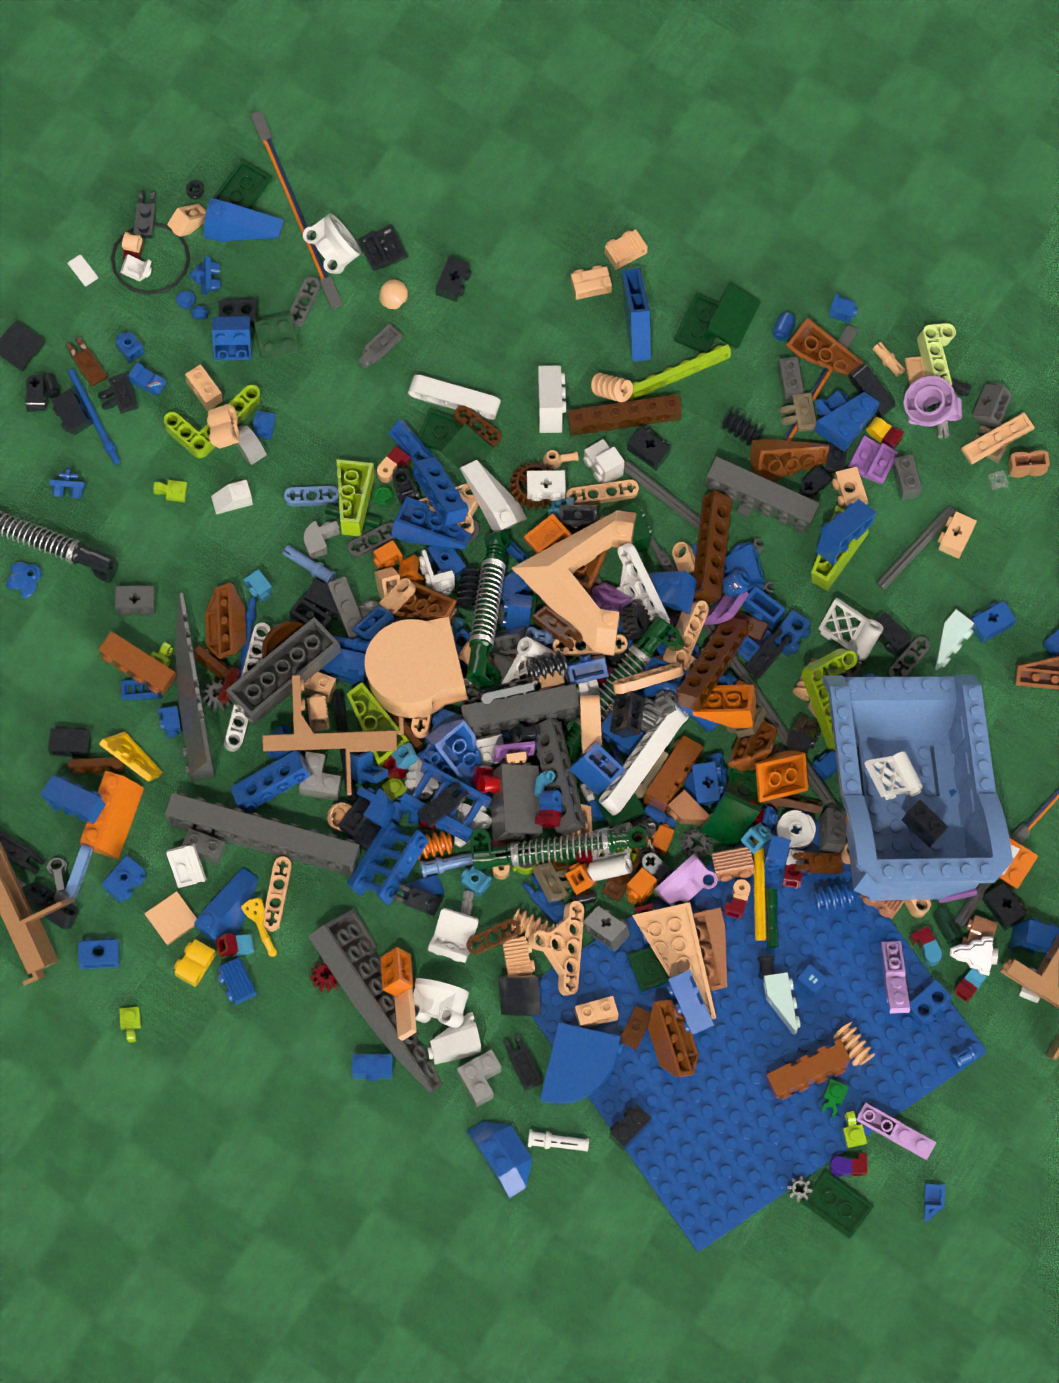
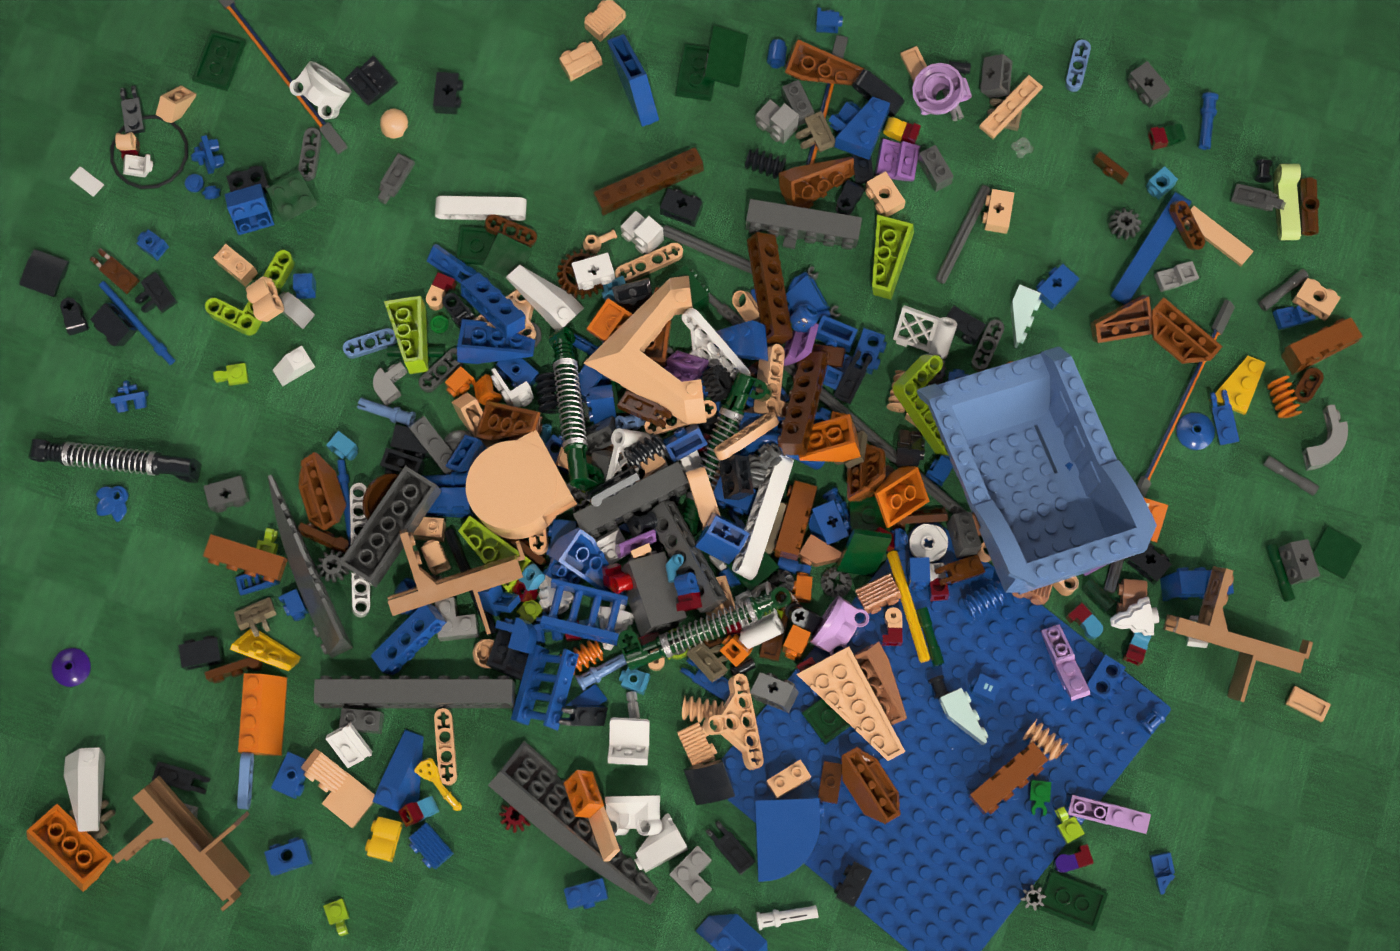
camera: 10 degrees left, 5 degrees up
black beam [25,882,78,929] -> none
blue wedge [40,775,106,824] -> none
black pin [42,373,60,399] -> none
dark grey piece [47,858,70,903] -> none
blue leg [128,362,167,396] -> none
black bush [186,181,203,199] -> none
blue wedge [203,198,284,242] -> none
clear red axle [218,667,239,703] -> none
light nougat piece [379,578,416,615] -> none
black hinge [417,782,470,828] -> none
reddish brown beam [466,919,521,955] -> none
white wedge [538,366,566,433] -> none
light nougat piece [591,373,633,402] -> none
lime plate [629,344,731,401] -> none
wedge [666,970,714,1035] -> none
dark azure brick [741,823,772,854] -> none
blue wedge [816,499,876,565] -> none
white piece [864,751,923,800] -> none
light nougat pin [872,342,905,377] -> none
black brick [901,800,948,848] -> none
yellowish green beam [917,323,956,386] -> none
nougat brick [1008,450,1050,478] -> none
none -> dark tan hinge [234,597,277,637]
none -> light nougat brick [301,749,349,794]
none -> light grey brick [755,100,799,145]

